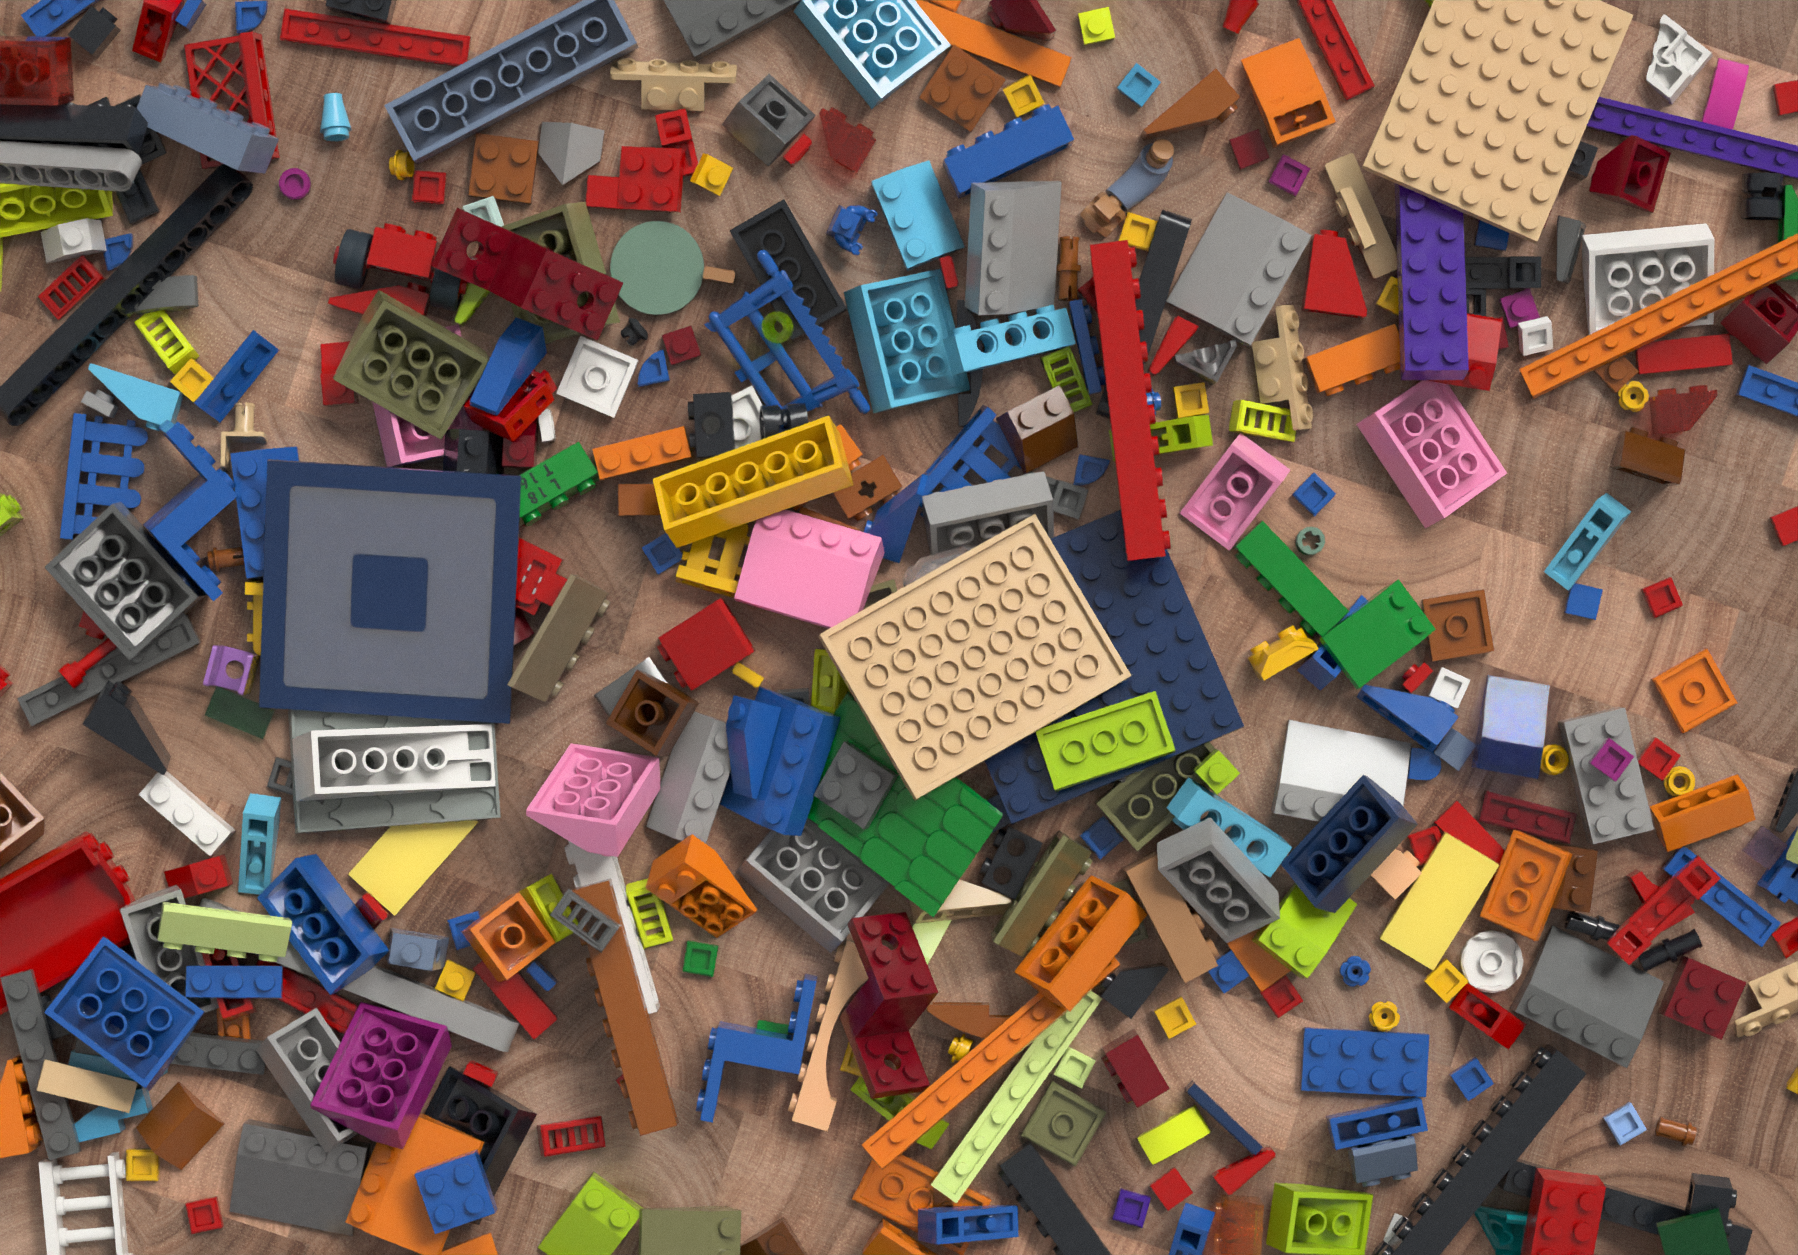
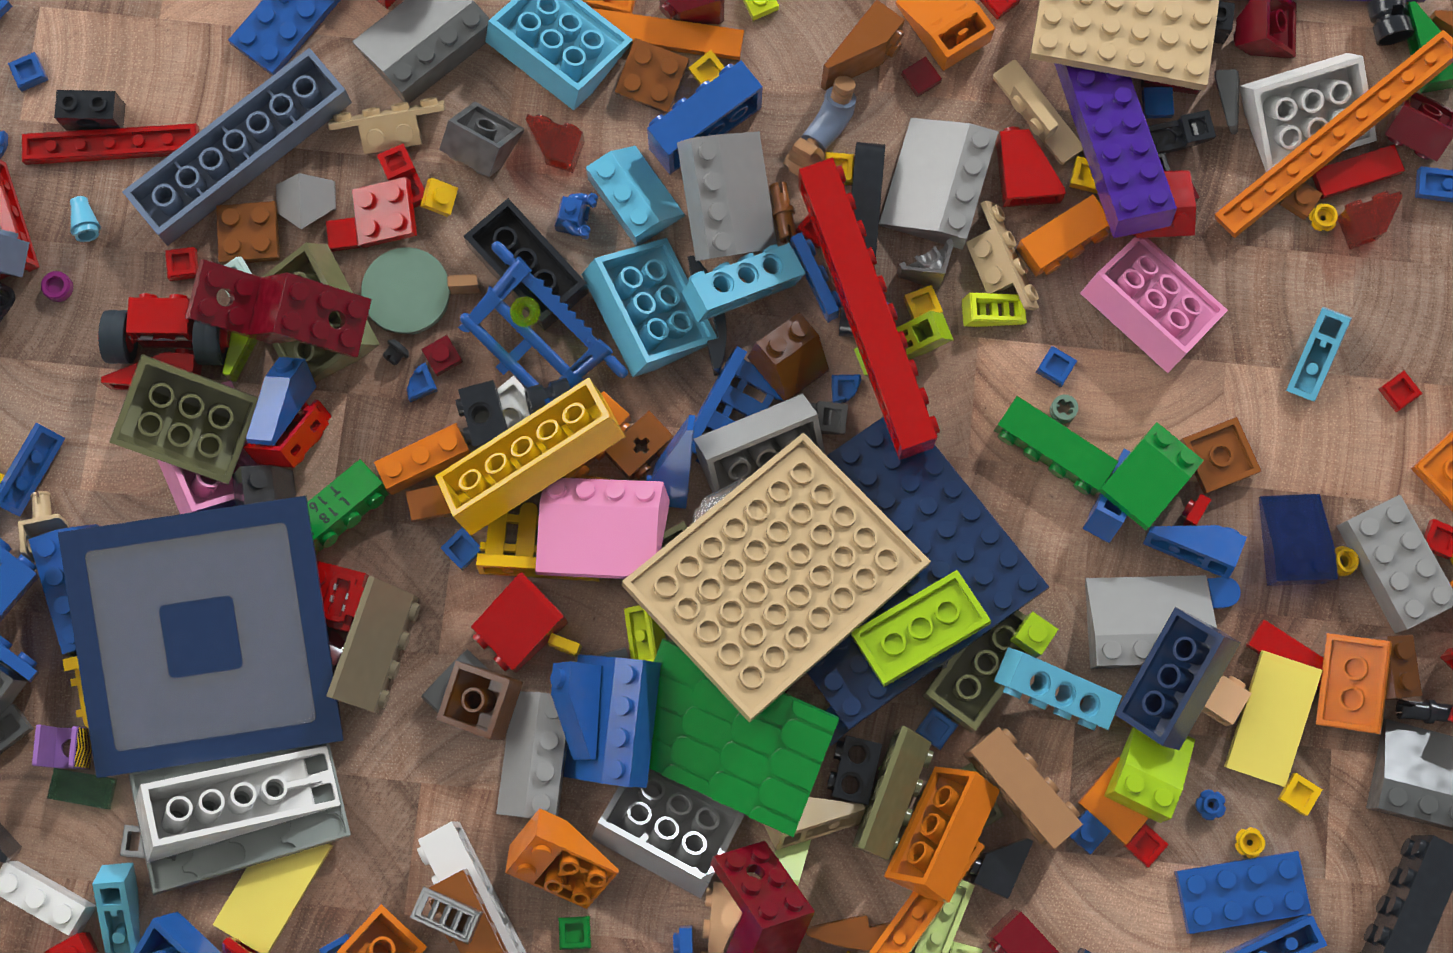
camera: 15 degrees left, 10 degrees down
dark orange pin [207,547,245,572] -> none
red arch [320,341,359,407] -> none
yellow plate [389,150,415,180] -> none
dark red slope [502,417,539,468] -> none
neon yellow slope [519,874,579,943] -> none
bright pink slope [526,743,660,857] -> none
white tile [538,409,556,443] -> none
white plate [556,336,639,418] -> none
neon yellow slope [626,878,673,949] -> none
red tile [783,134,813,167] -> none
dark grey plate [814,741,899,829] -> none
red tile [939,255,959,291] -> none
lime slope [1040,346,1093,412] -> none
dark azure plate [1117,63,1161,108] -> none
red slope [1147,316,1199,376] -> none
yellow plate [1154,996,1197,1039] -> none
light grey brick [1157,817,1280,943] -> none
bright pink slope [1180,433,1290,551] -> none
yellow slope [1248,625,1319,680] -> none
magenta tile [1268,154,1311,197] -> none
red tile [1407,825,1442,865] -> none
white plate [1428,667,1470,708] -> none
sand blue tile [1434,728,1476,771] -> none
red slope [1449,983,1527,1050] -> none
blue plate [1449,1057,1494,1101] -> none
white tile [1460,930,1523,993] -> none
dark red tile [1477,791,1577,844] -> none
magenta plate [1499,289,1540,329] -> none
white plate [1518,316,1553,356] -> none
blue tile [1564,583,1603,620] -> none
magenta plate [1589,737,1635,782] -> none
reddish brown slope [1609,427,1685,486] -> none

